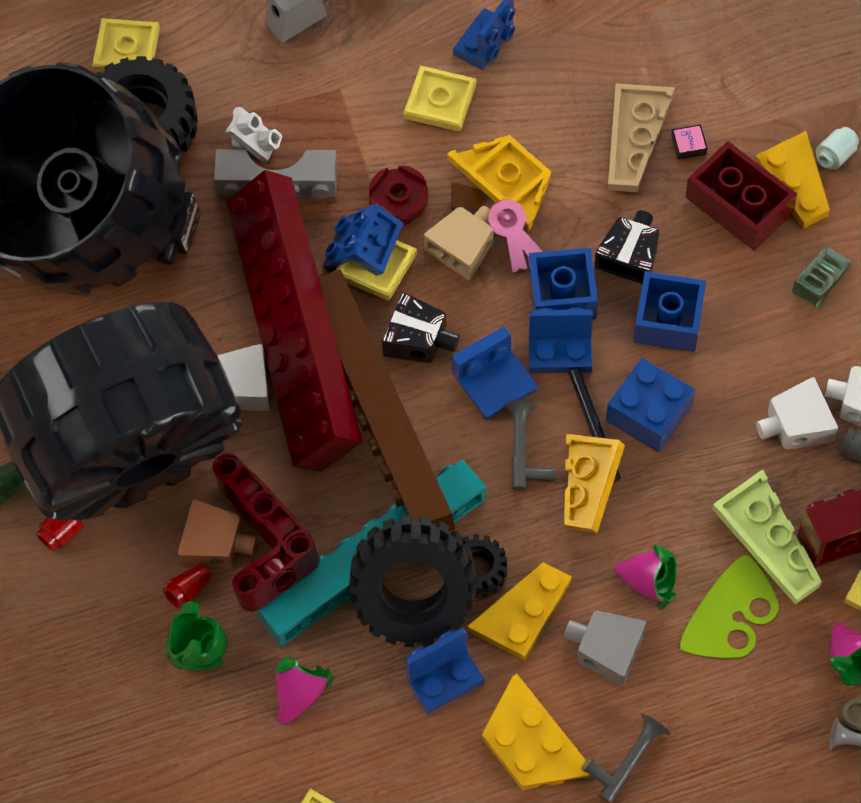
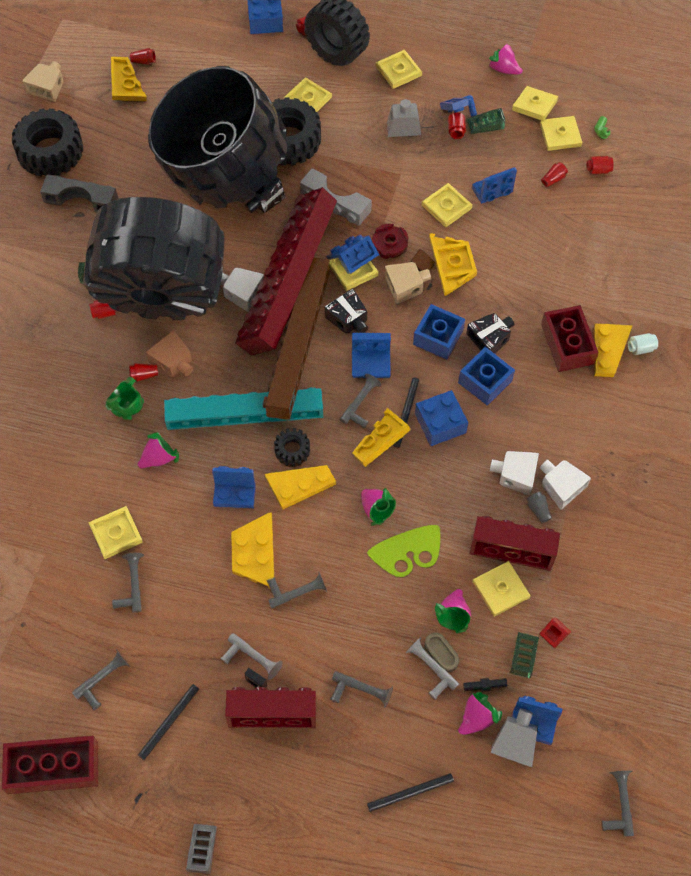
camera: 30 degrees right, 0 degrees up
dark red beam [212,453,320,612] -> none
white hips [225,107,282,162] -> none
black tyre [349,515,476,648] -> none
bright pink piece [488,199,543,273] -> none
blue bracket [529,307,593,373] -> none
light grey torso [563,611,647,688] -> none
tan wing [608,83,675,192] -> none
tile [671,124,708,160] -> none
yellowish green wing [712,469,822,605] -> none
clear green slope [792,247,852,308] -> none

